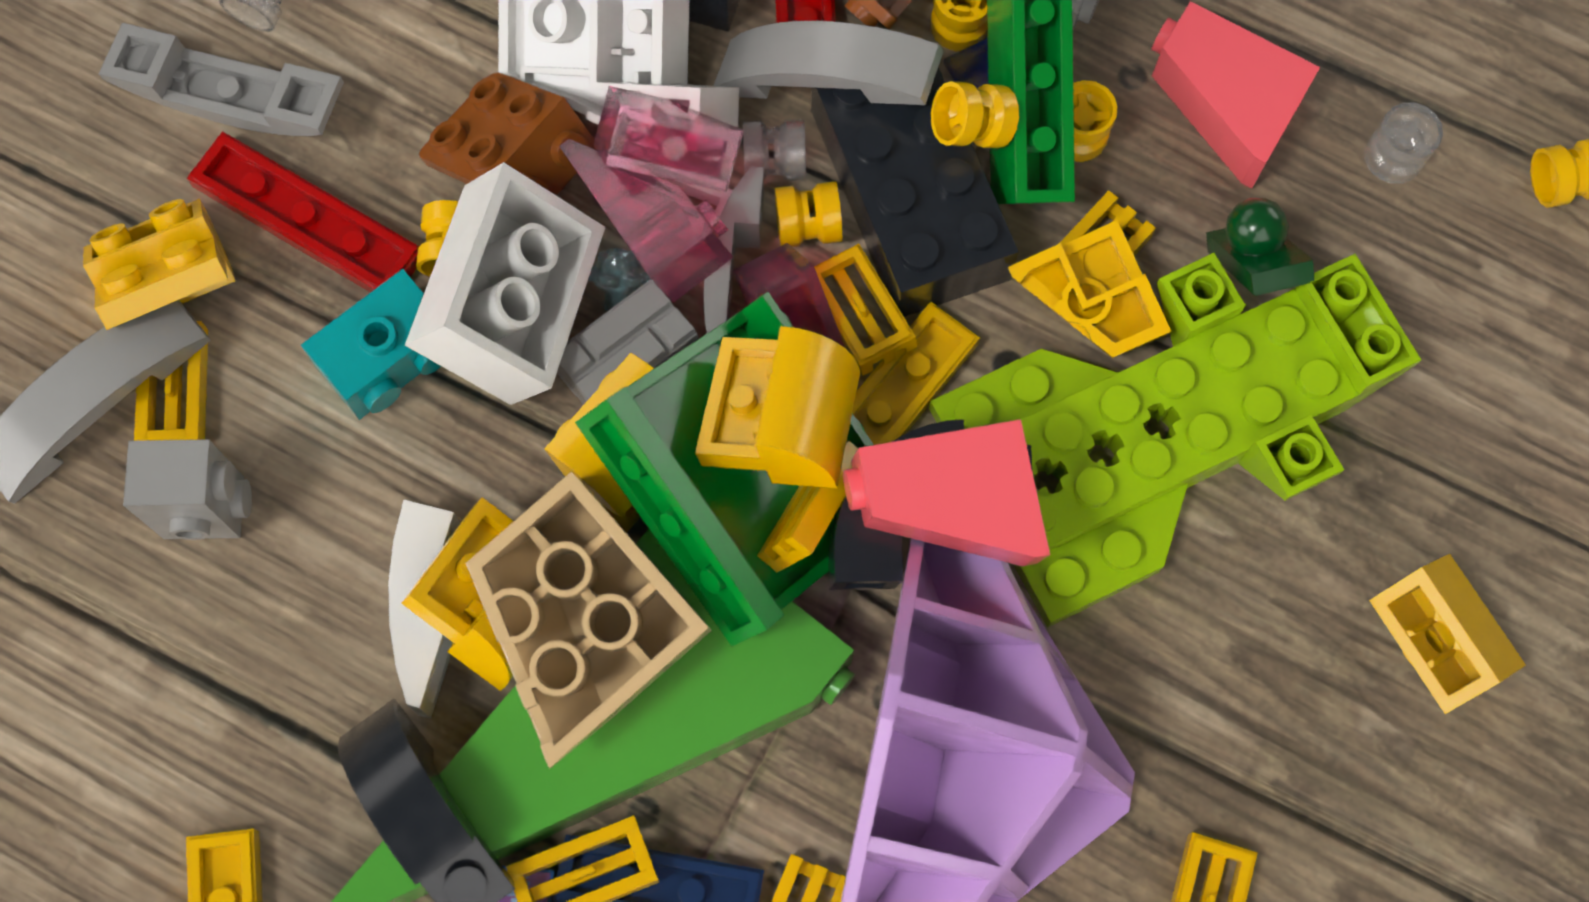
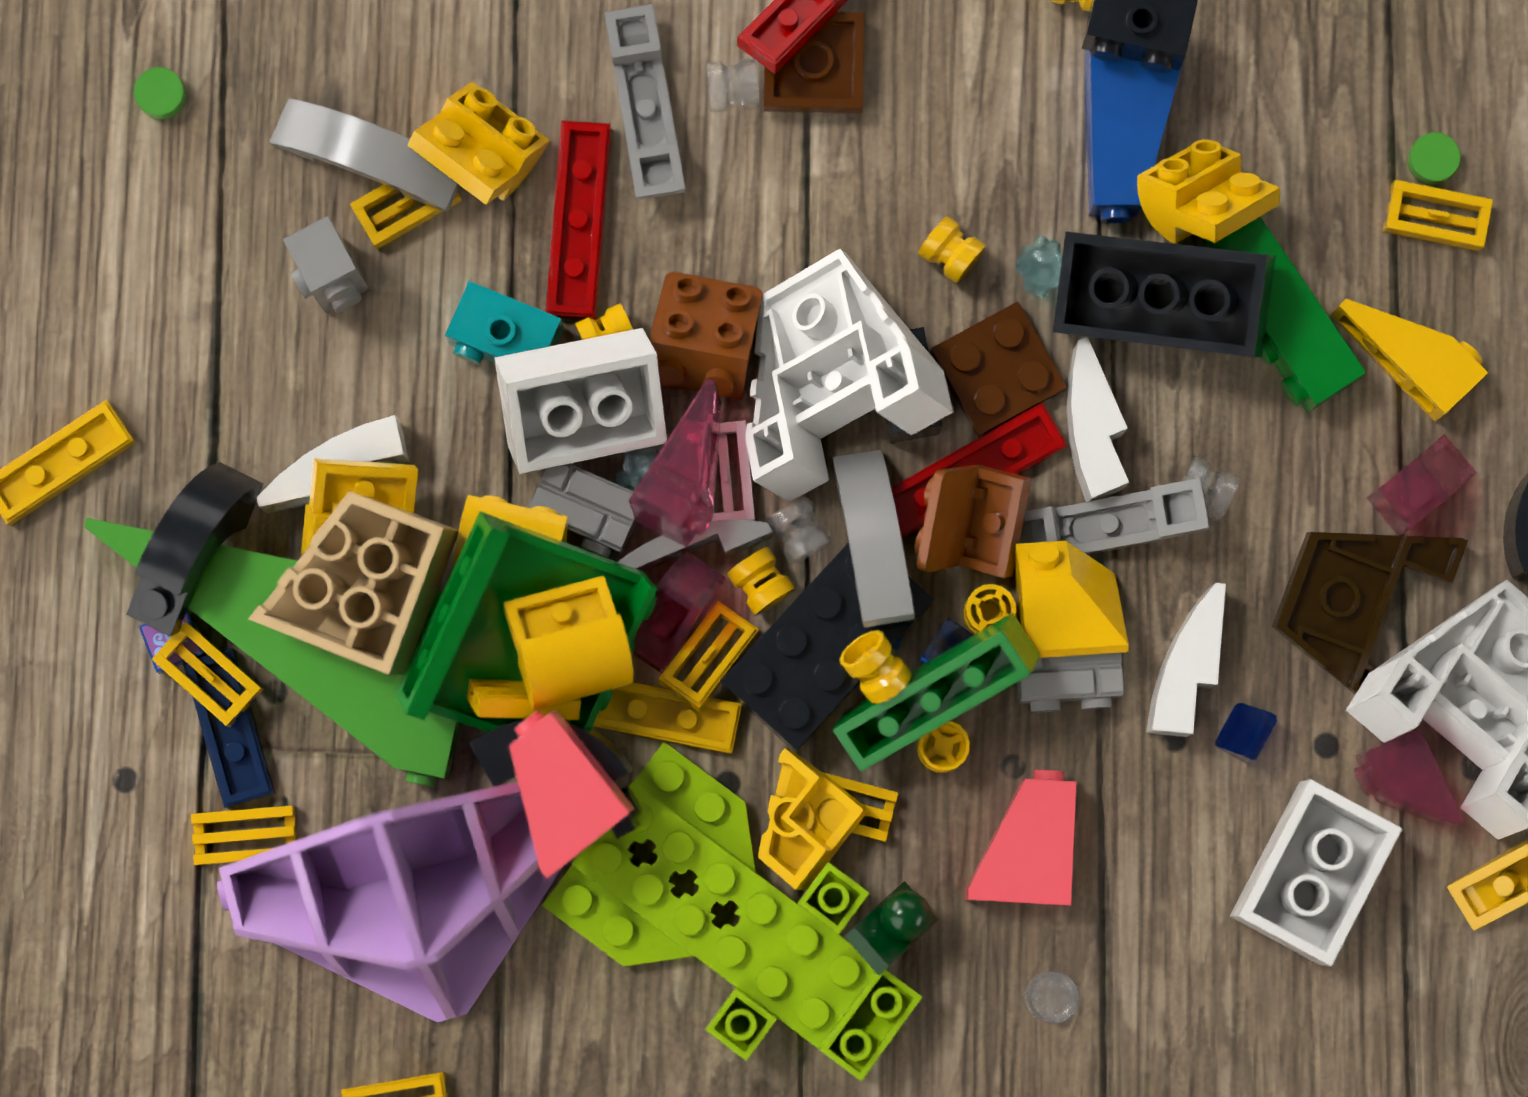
camera: 65 degrees right, 10 degrees up
clear pink slope [593,86,743,192] -> none

